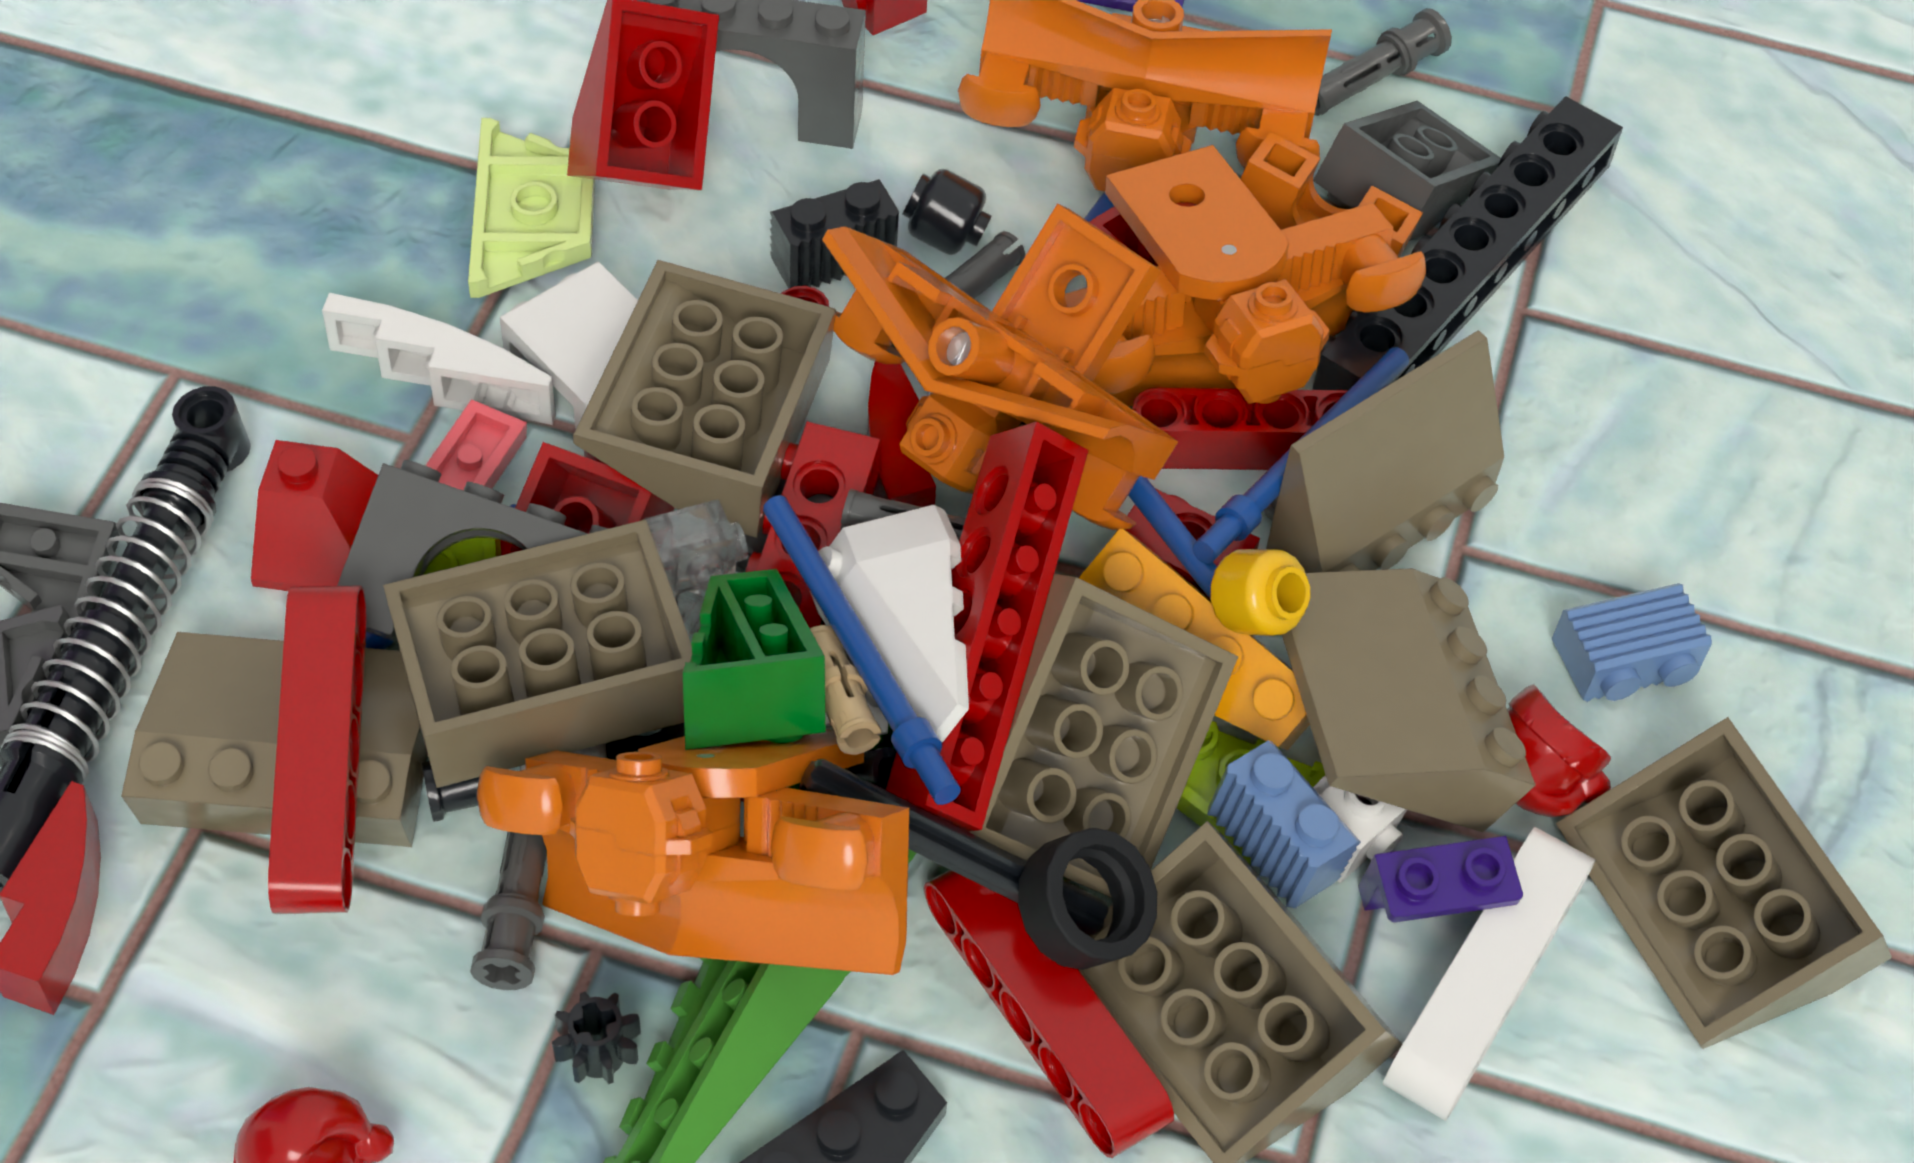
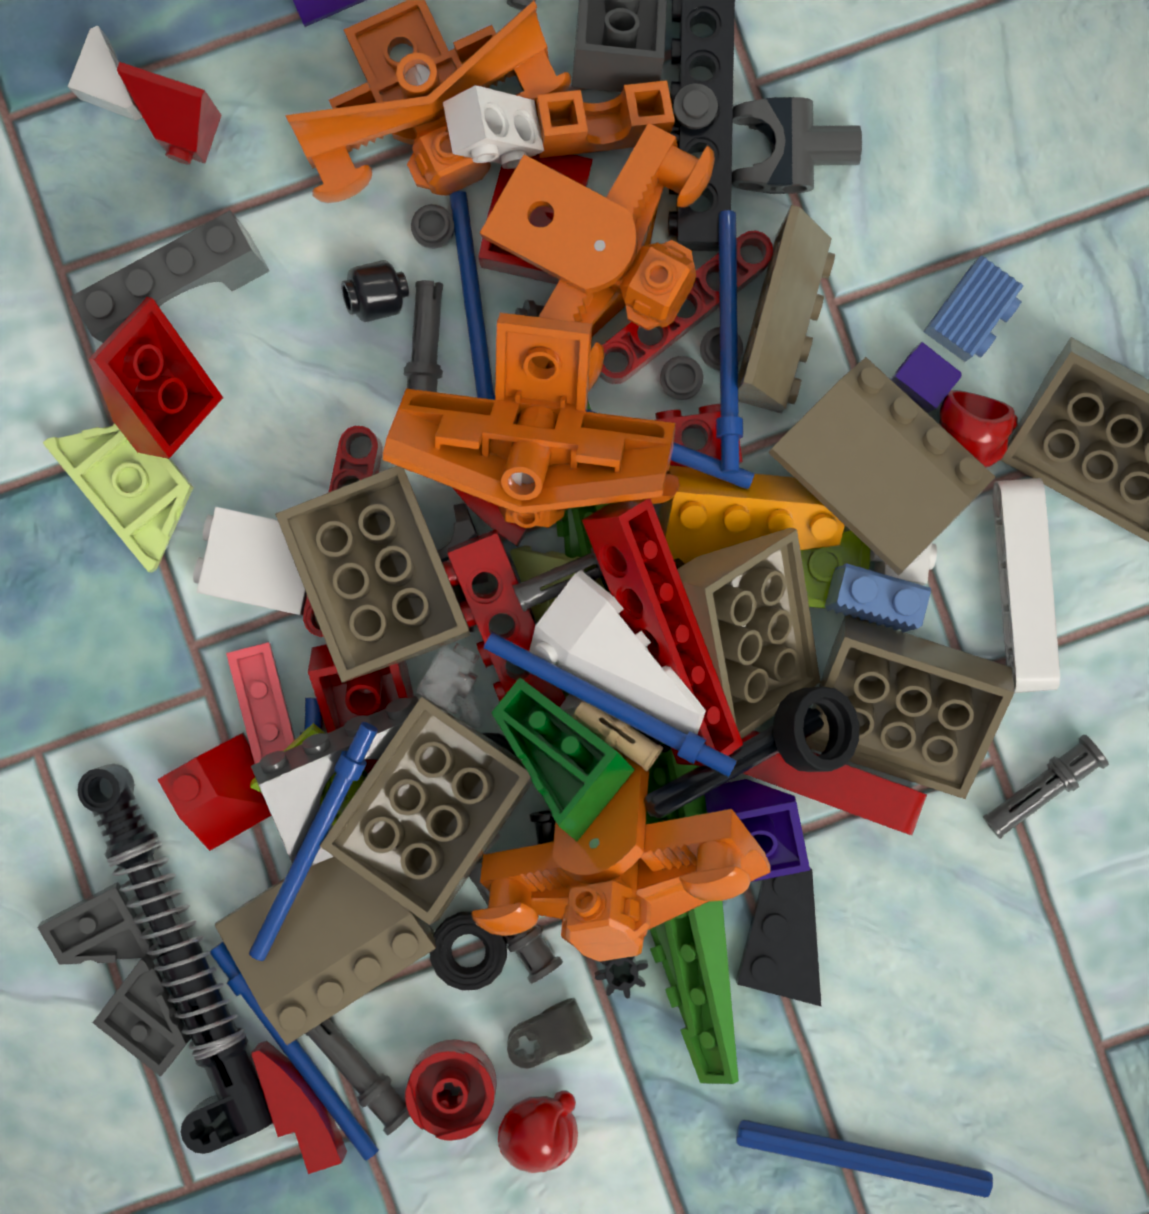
camera: 30 degrees left, 35 degrees up
red beam [268,585,367,914] -> none
white slope [322,293,556,425] -> none
black brick [770,179,899,289] -> none
yellow head [1211,549,1310,636] -> none
dark purple bracket [1358,836,1523,923] -> none
none -> blue bar [210,942,379,1161]
none -> blue bar [249,722,378,961]
none -> dark grey pin [305,1018,410,1136]
none -> red brick [405,1039,497,1141]
none -> dark grey plate [411,204,454,249]
none -> black tyre [430,911,507,991]
none -> white brick [443,85,544,169]
none -> clear smoke piece [507,998,593,1069]
none -> dark grey plate [660,356,703,400]
none -> dark grey plate [673,83,718,129]
none -> dark purple slope [704,779,810,882]
none -> dark grey connector [732,97,862,194]
none -> dark purple panel [890,342,962,413]

